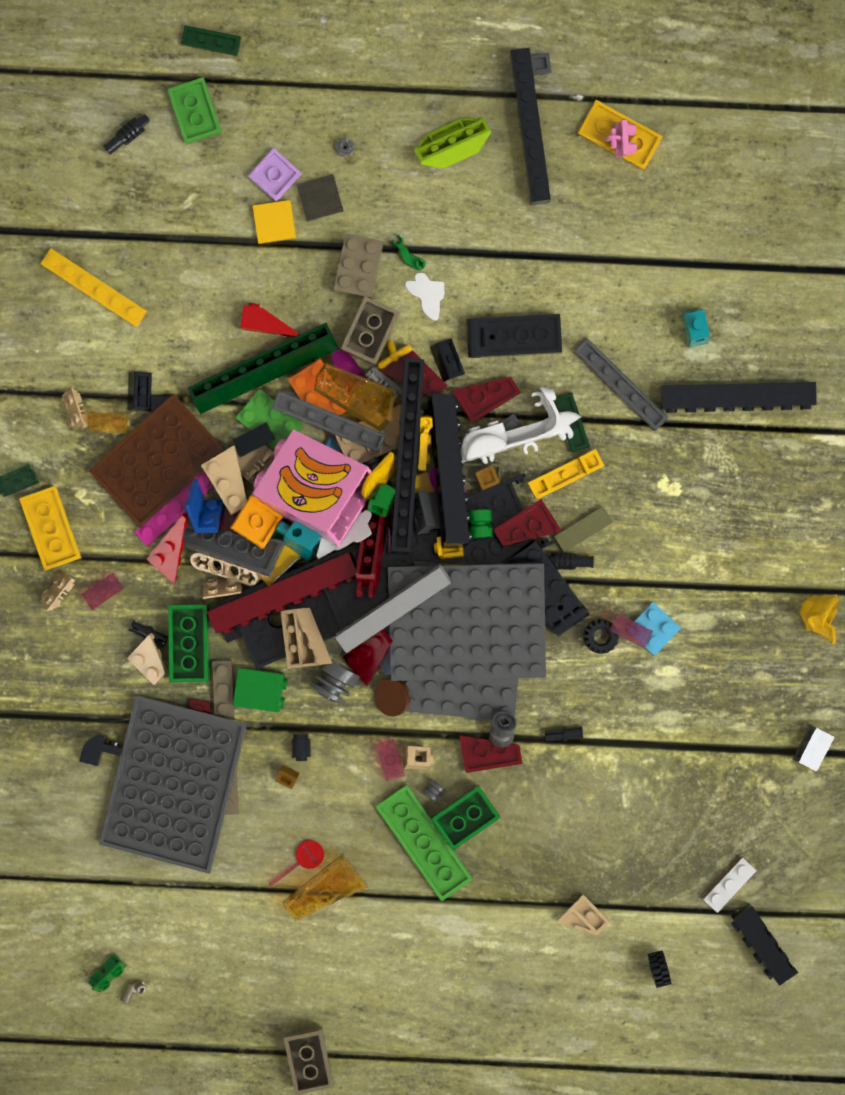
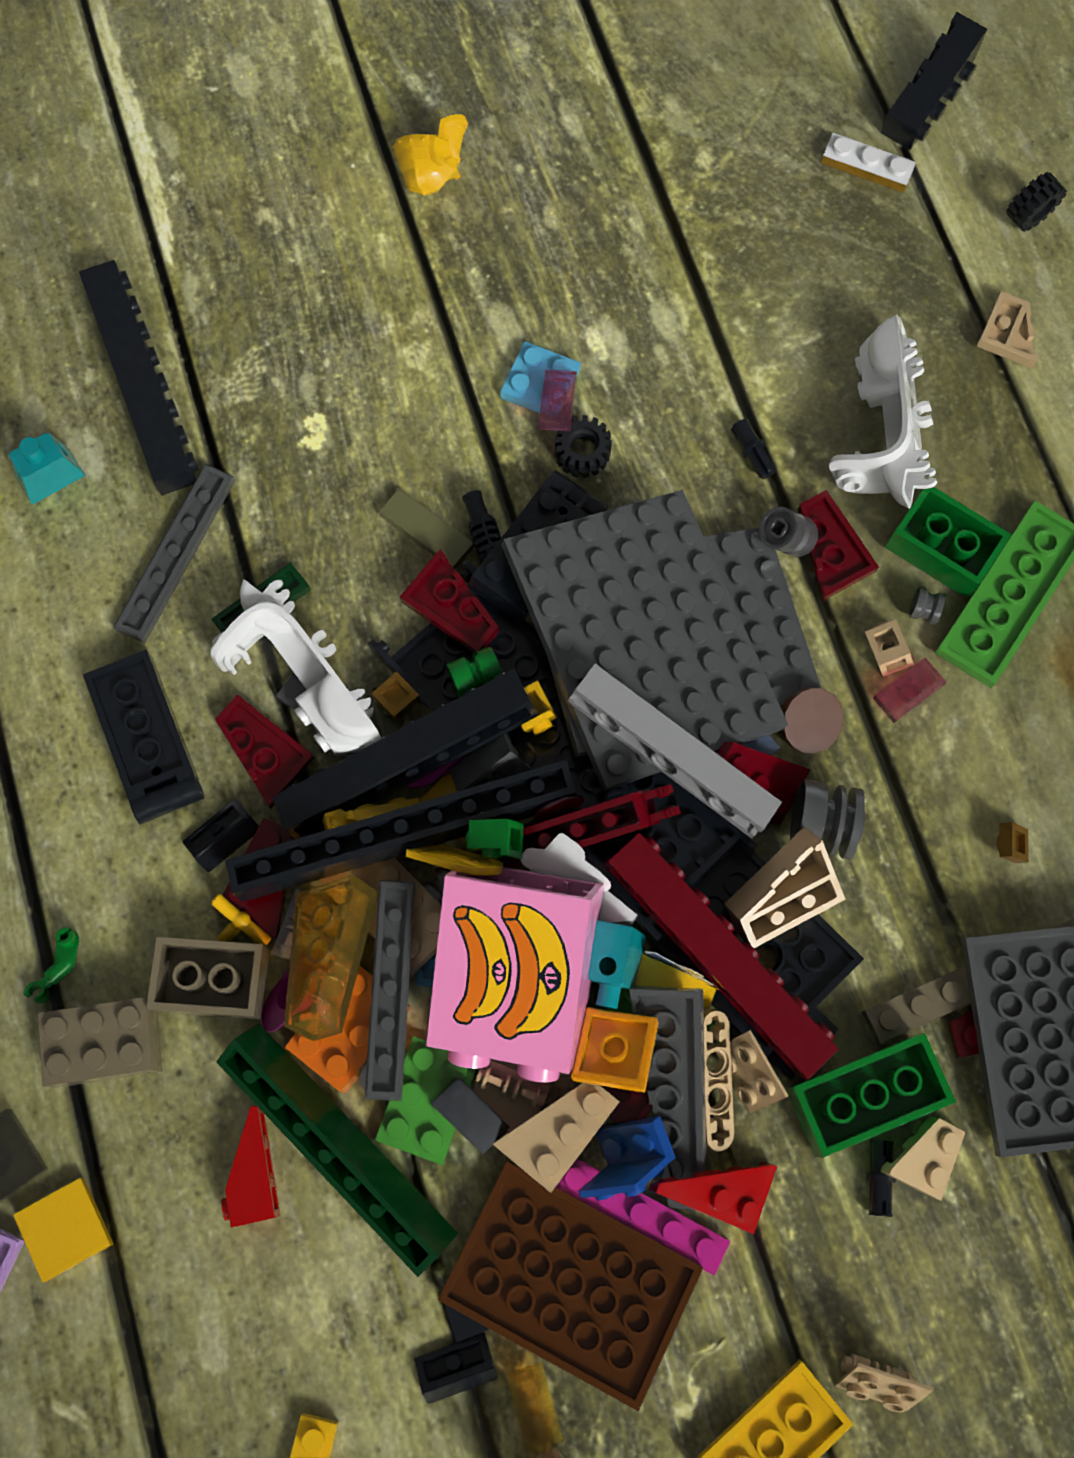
camera: 115 degrees left, 15 degrees down
clear pink plate [82,573,124,610] -> none
green brick [233,667,288,713] -> none
black brick [291,734,311,761] -> none
white sticker [406,273,445,321] -> none
yellow slope [528,449,604,500] -> none
hinge [793,725,834,771] -> none
none -> white piece [829,314,937,509]

